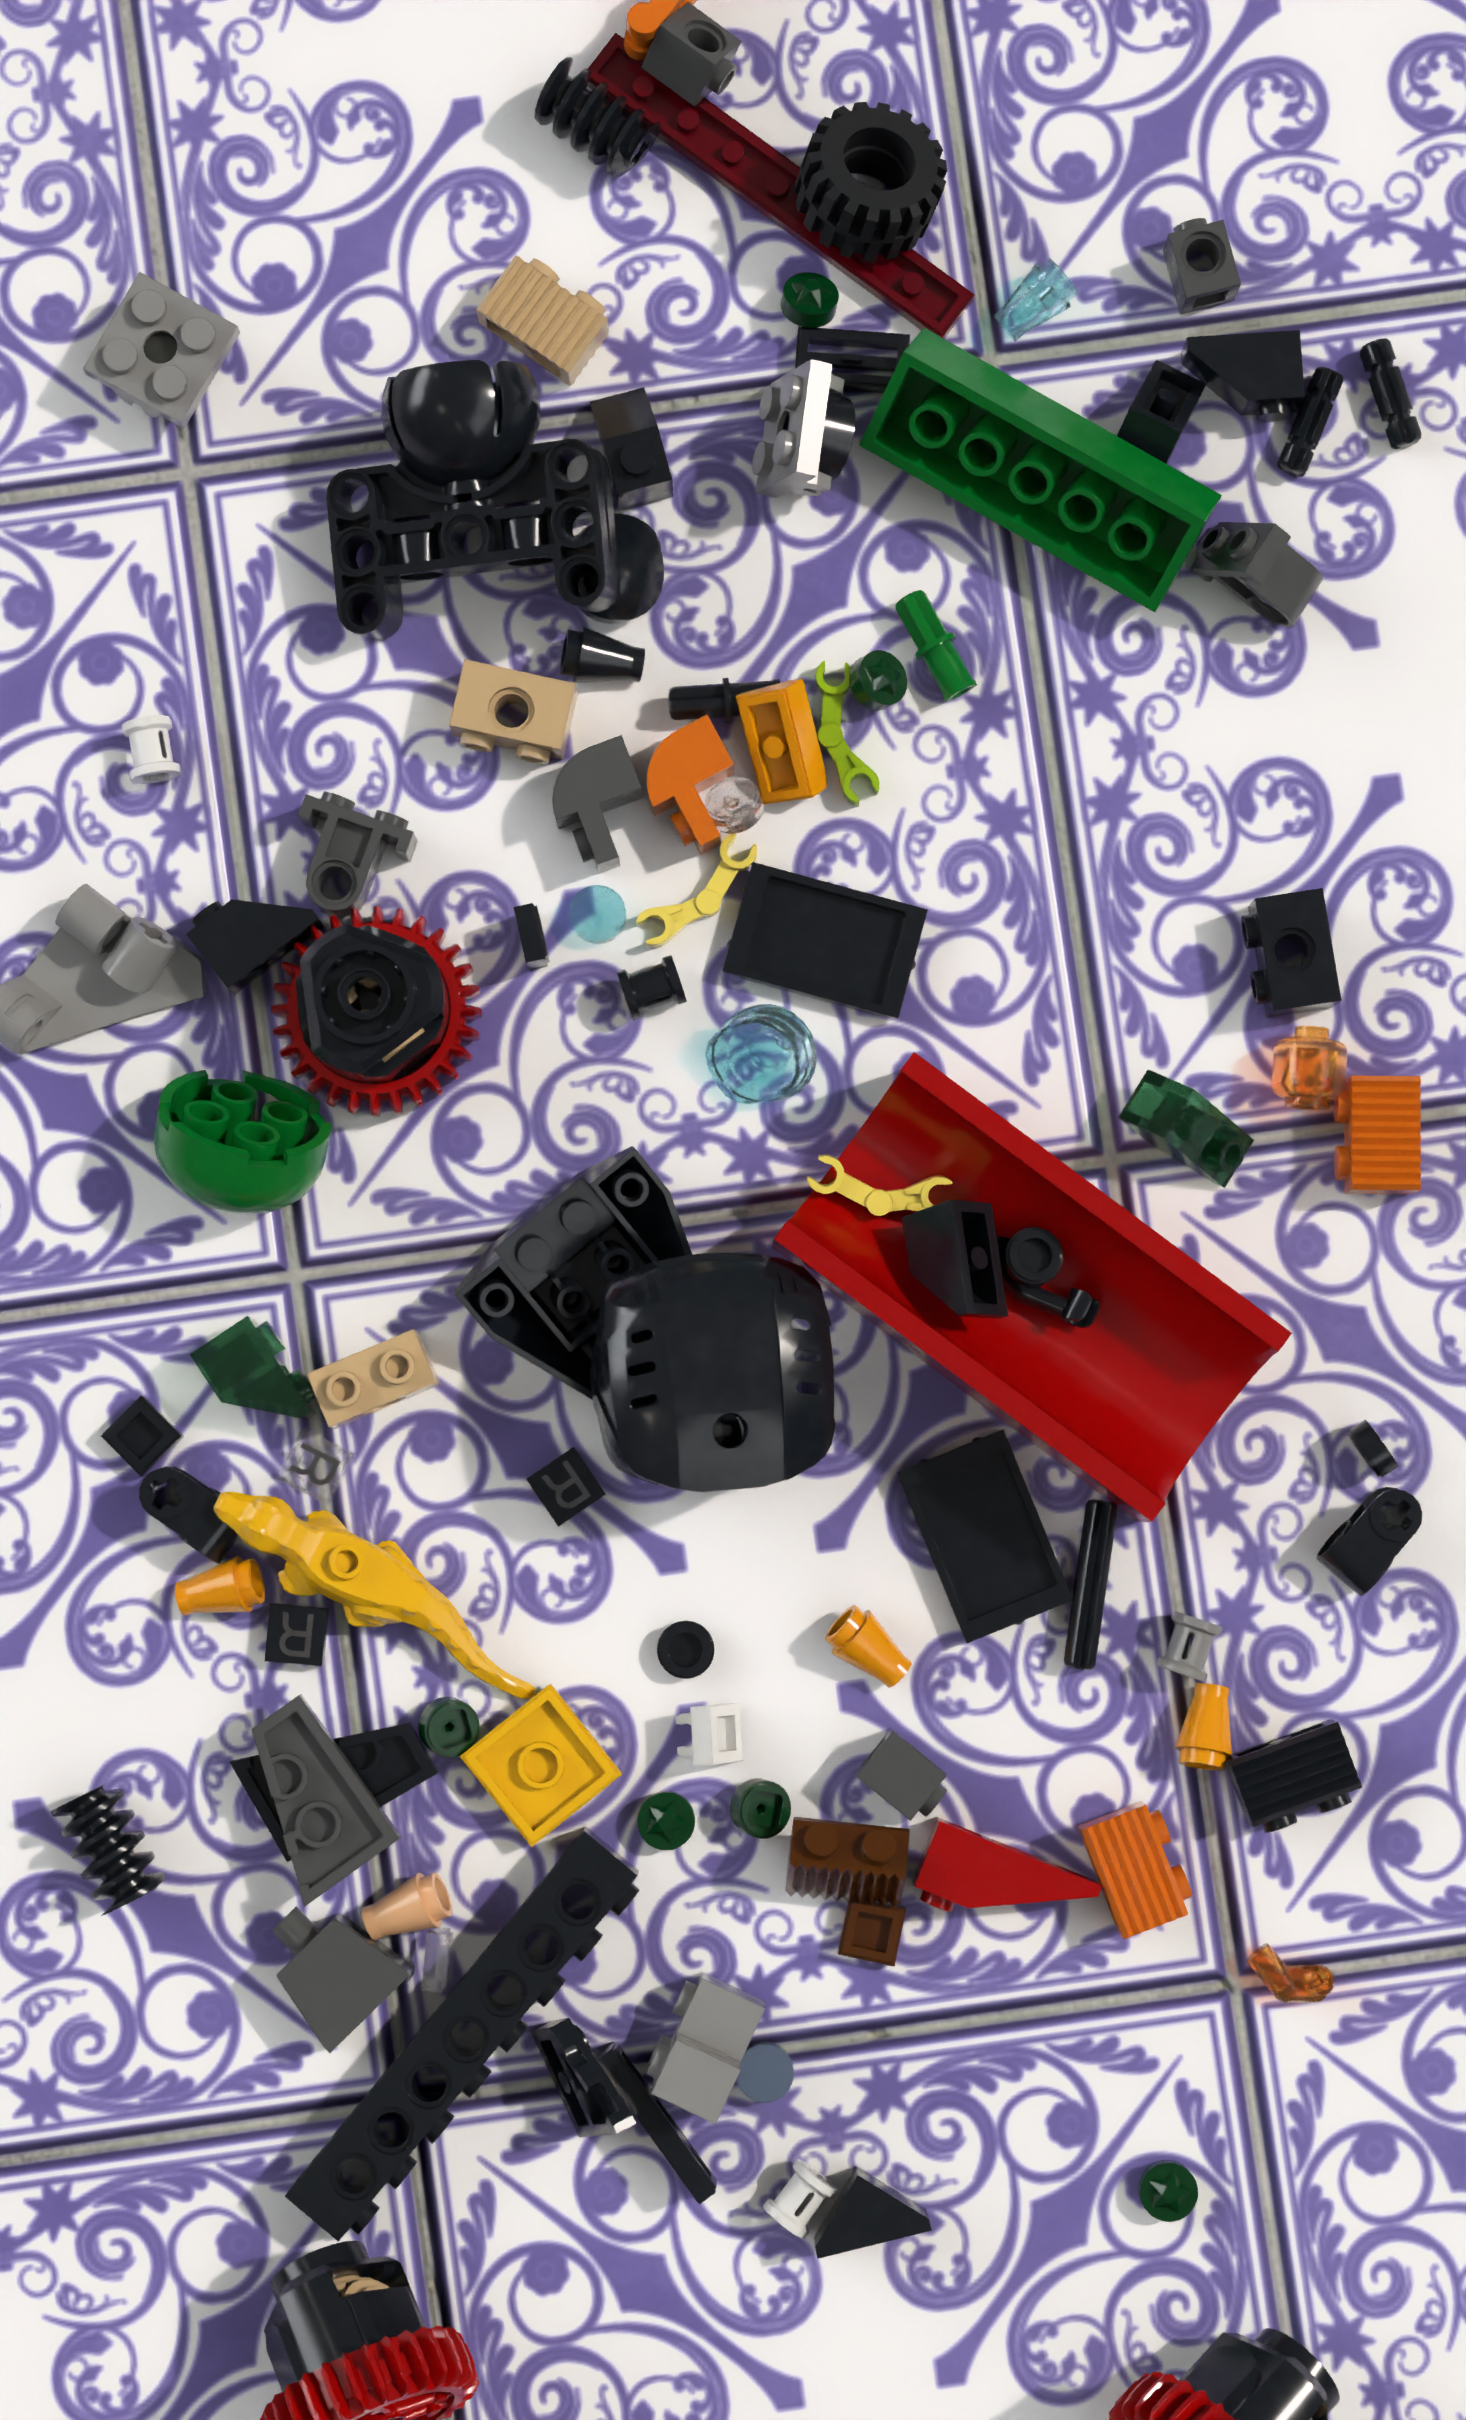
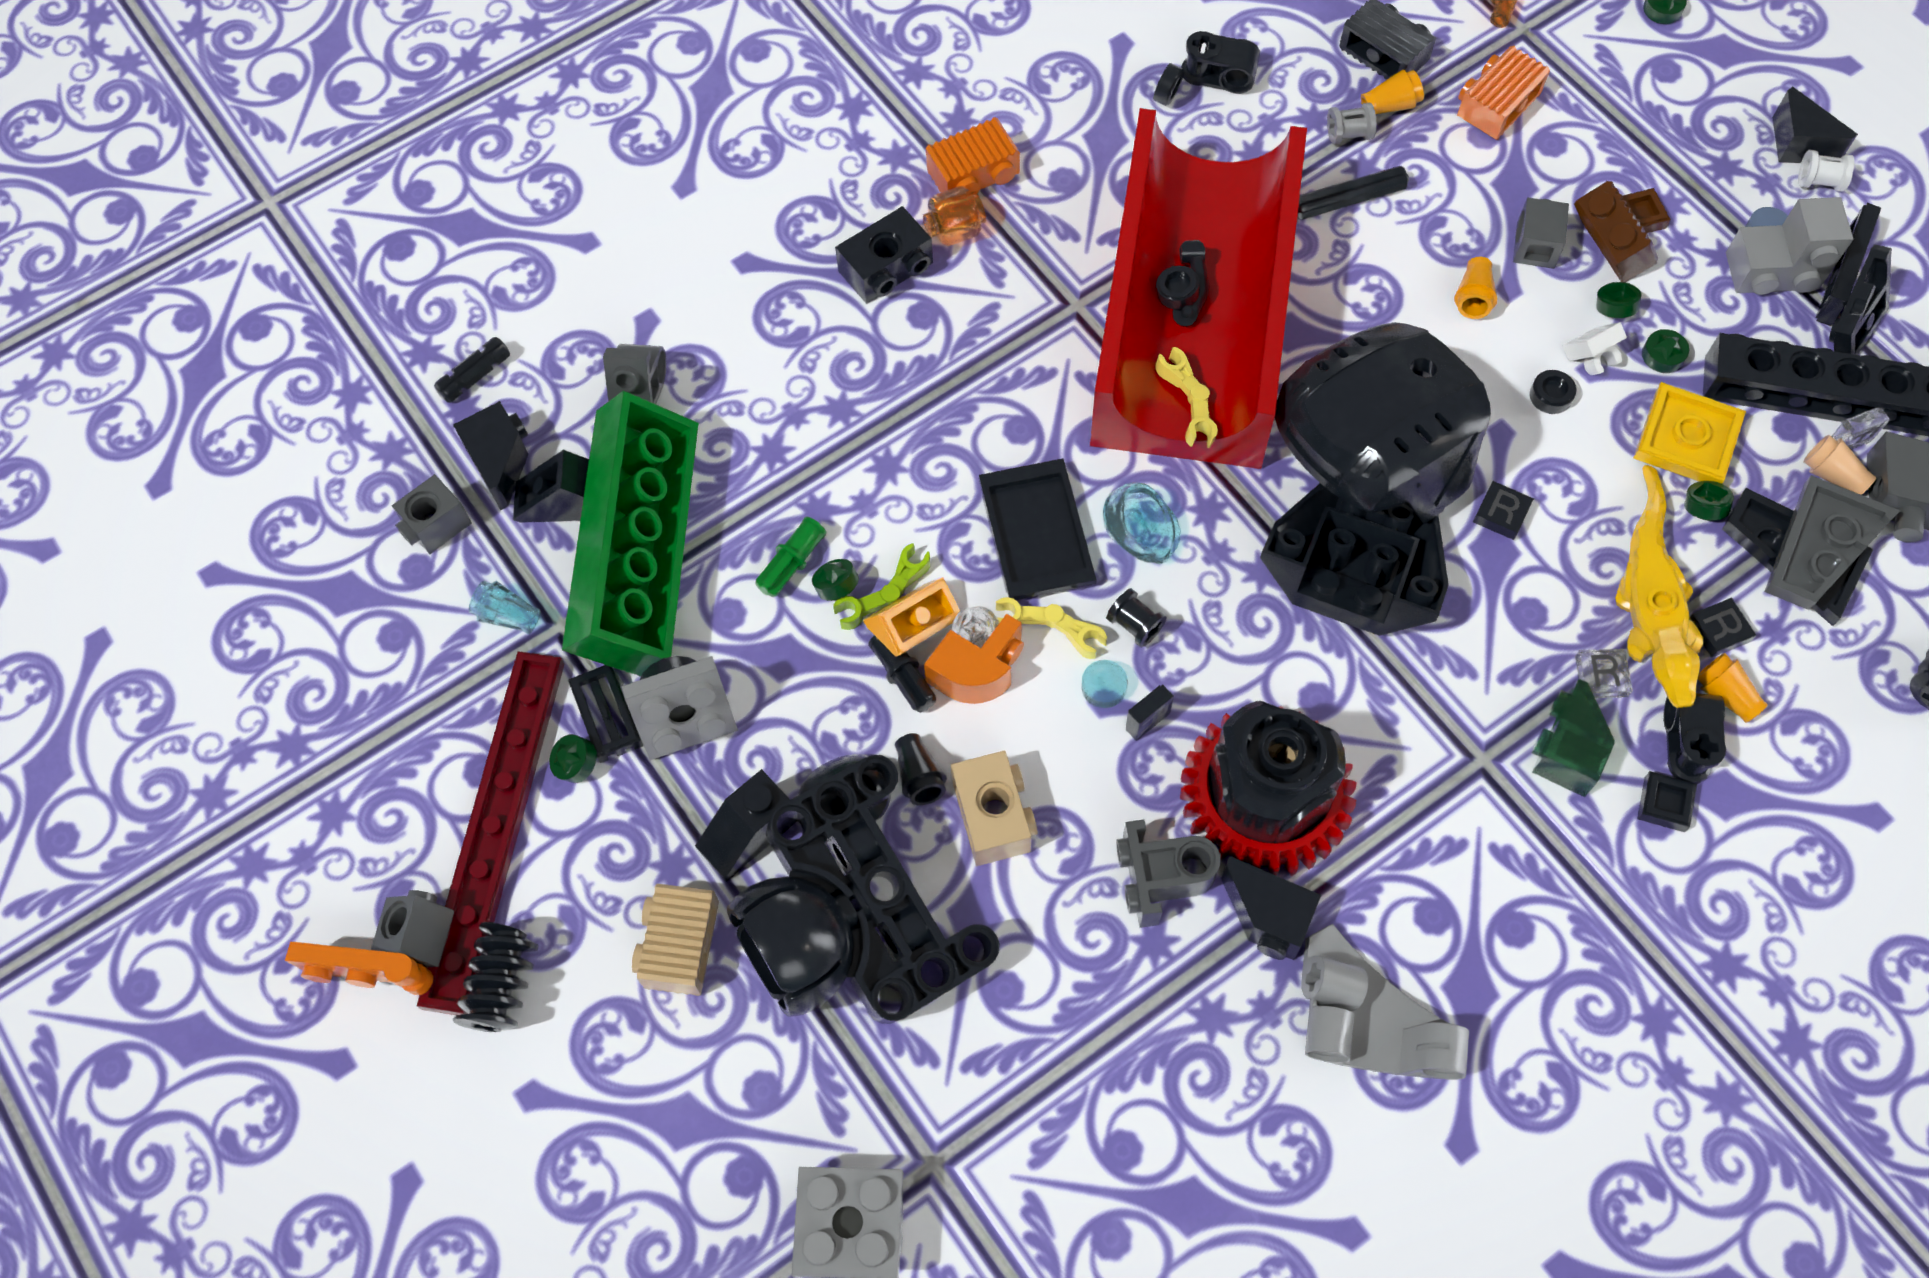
camera: 115 degrees left, 20 degrees down
white bush [122,715,181,784] -> none
green cylinder [154,1070,332,1215] -> none
tan brick [307,1329,441,1429] -> none
dark grey brick [552,735,643,874] -> none
black tyre [794,102,947,261] -> none
black piece [897,1429,1073,1643] -> none
black slope [902,1199,1008,1319] -> none
red slope [912,1817,1102,1912] -> none
clear green slope [1118,1069,1254,1188] -> none
black axle [1277,367,1343,477] -> none

